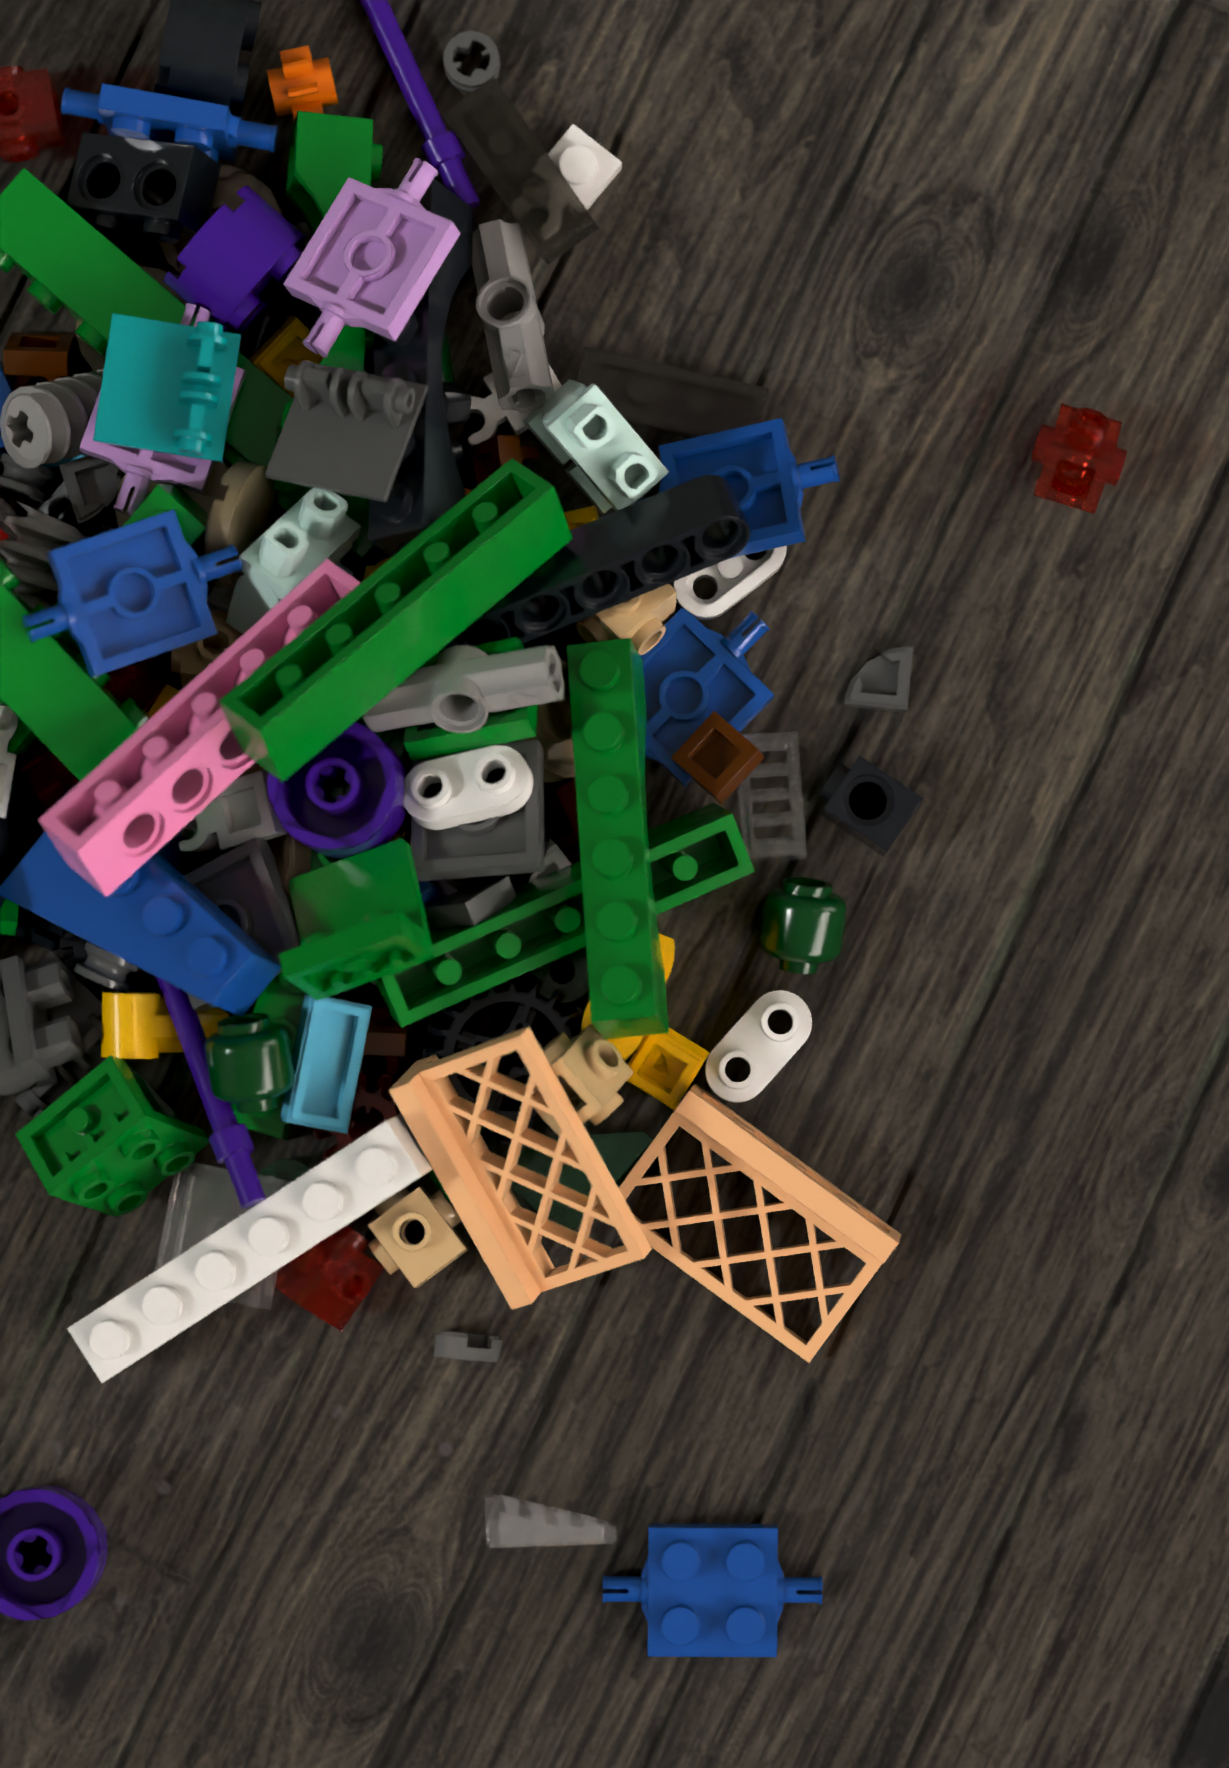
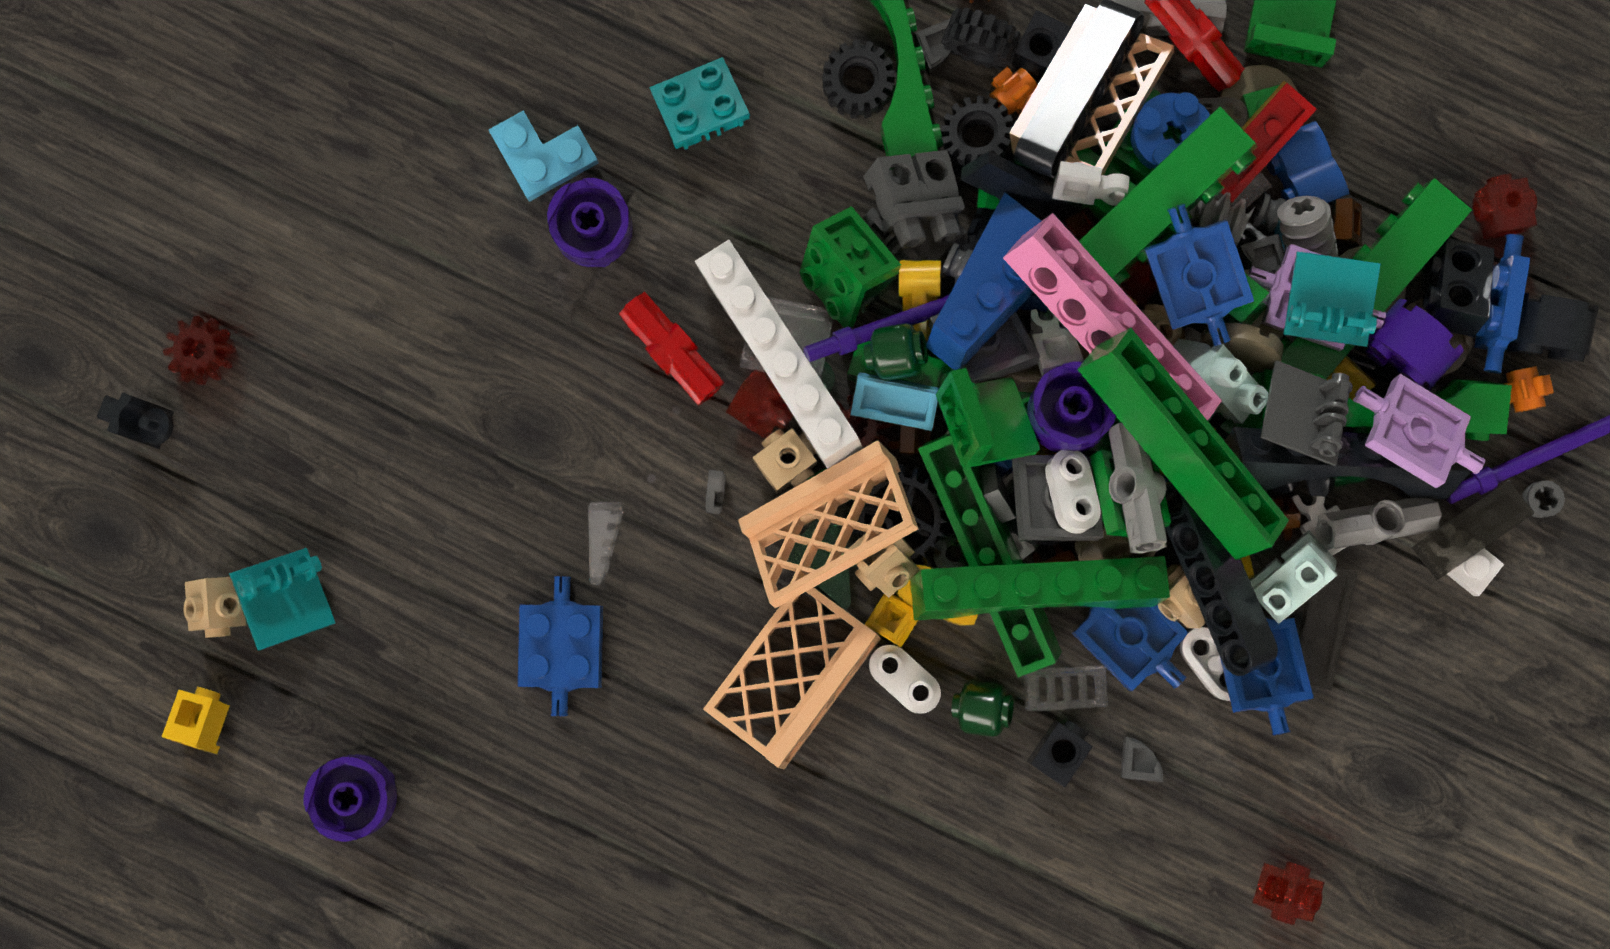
camera: 90 degrees right, 0 degrees up
reddish brown tile [671,711,765,805] -> none
none -> red piece [619,291,724,406]

